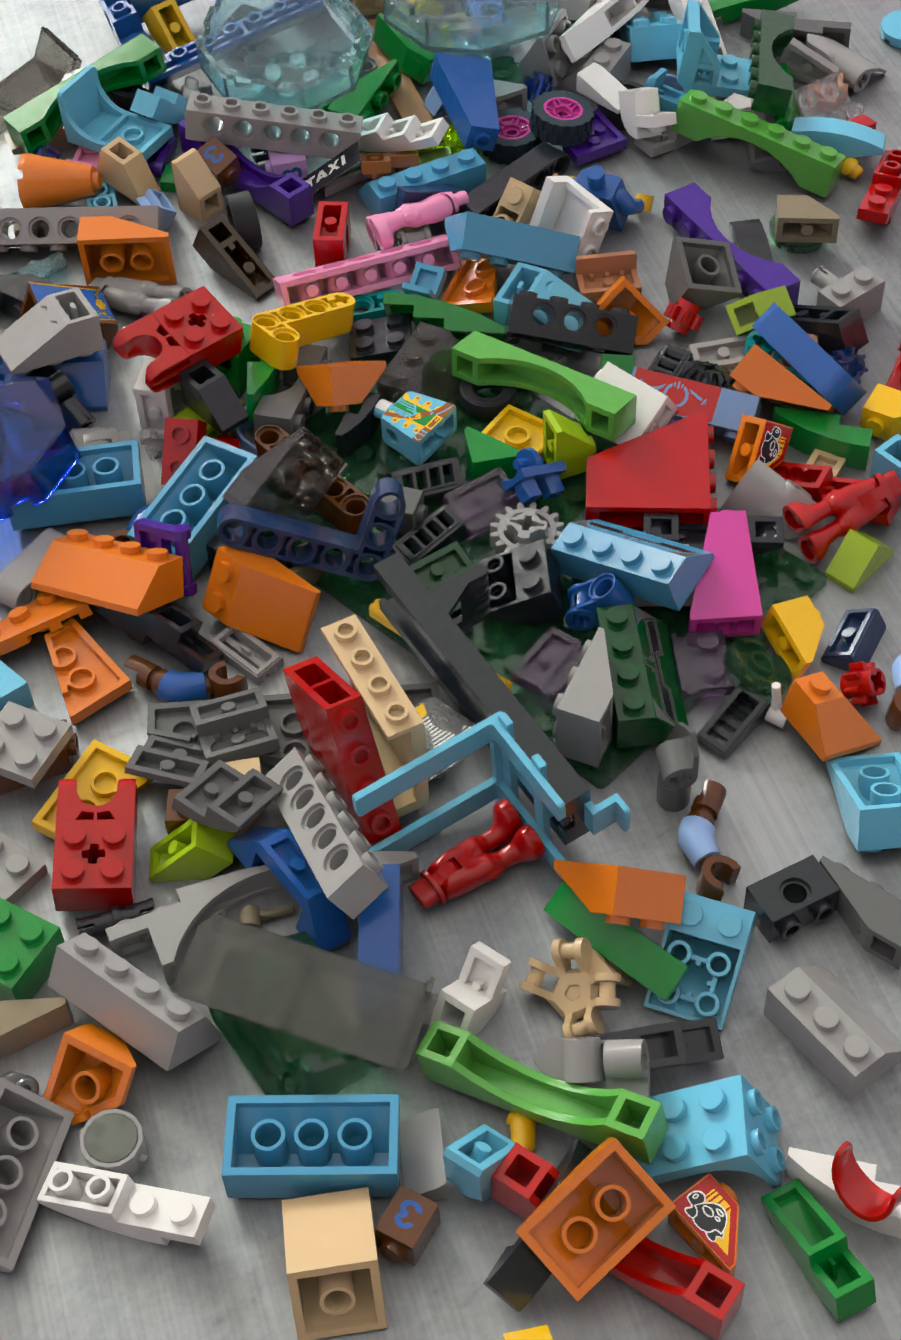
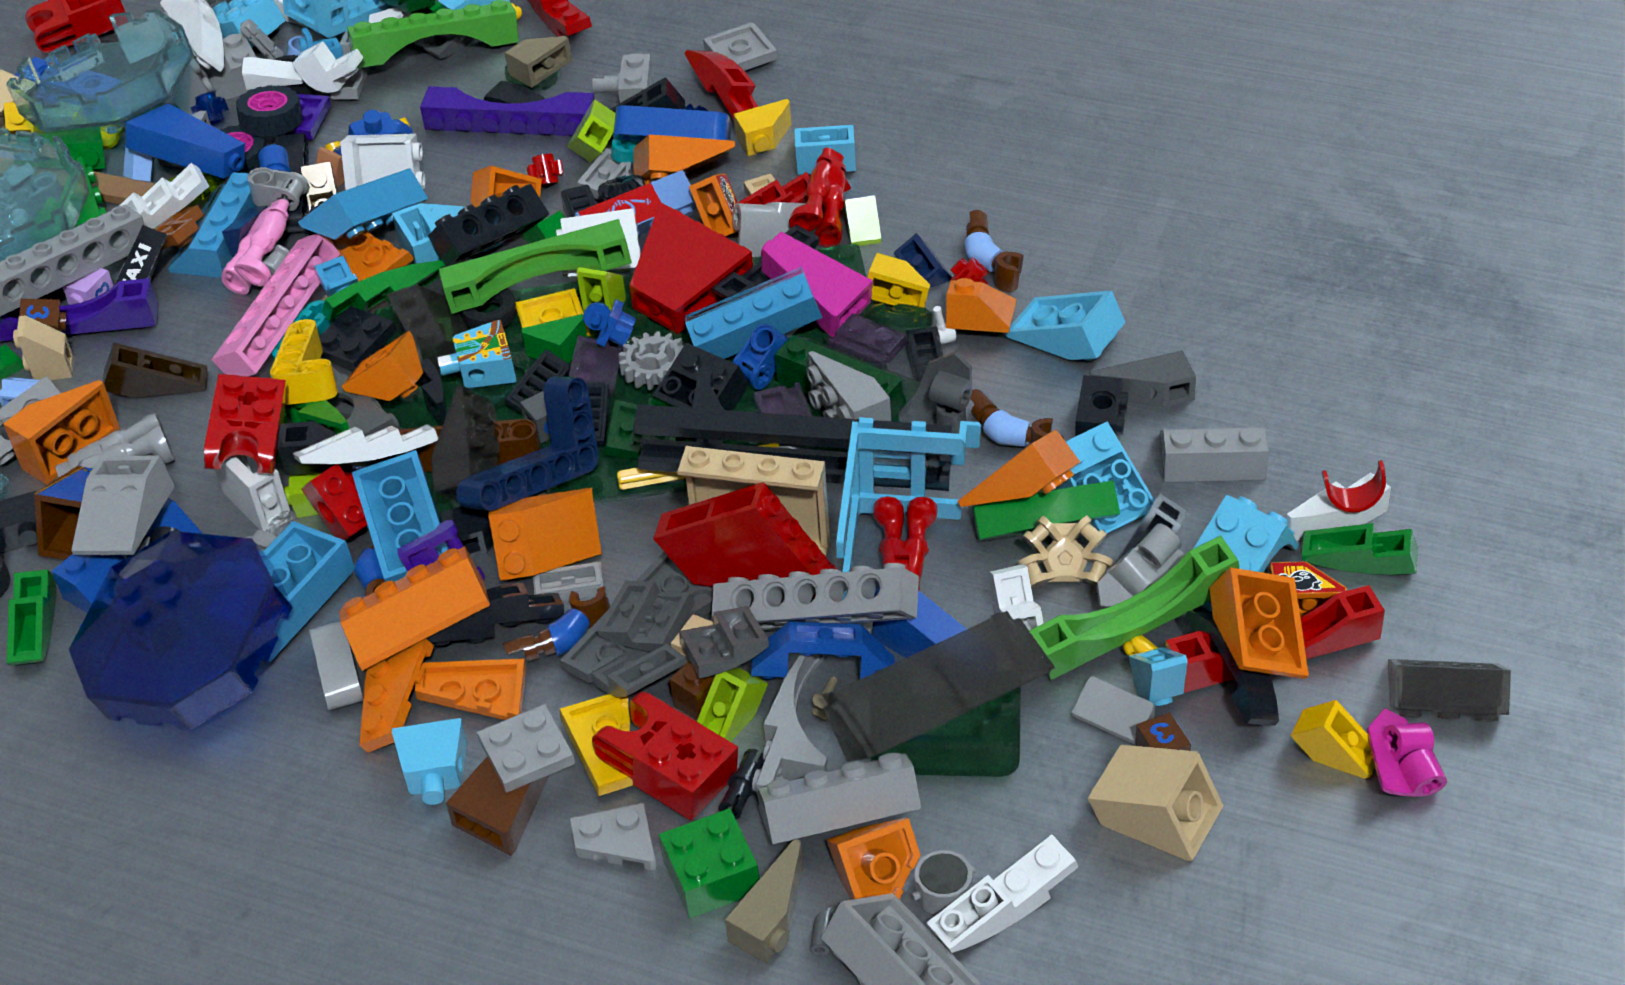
camera: 50 degrees left, 5 degrees down
dark azure slope [221,1094,401,1198] -> none
black tyre [225,190,263,249] -> none
red brick [313,201,351,267] -> none
nougat bracket [575,250,642,303] -> none
dark grey slope [665,236,742,311] -> none
green slope [773,406,873,471] -> none
none -> light grey axle [240,19,284,60]
none -> light grey piece [247,167,309,211]
none -> blue brick [258,144,291,172]
none -> white slope [293,425,439,464]

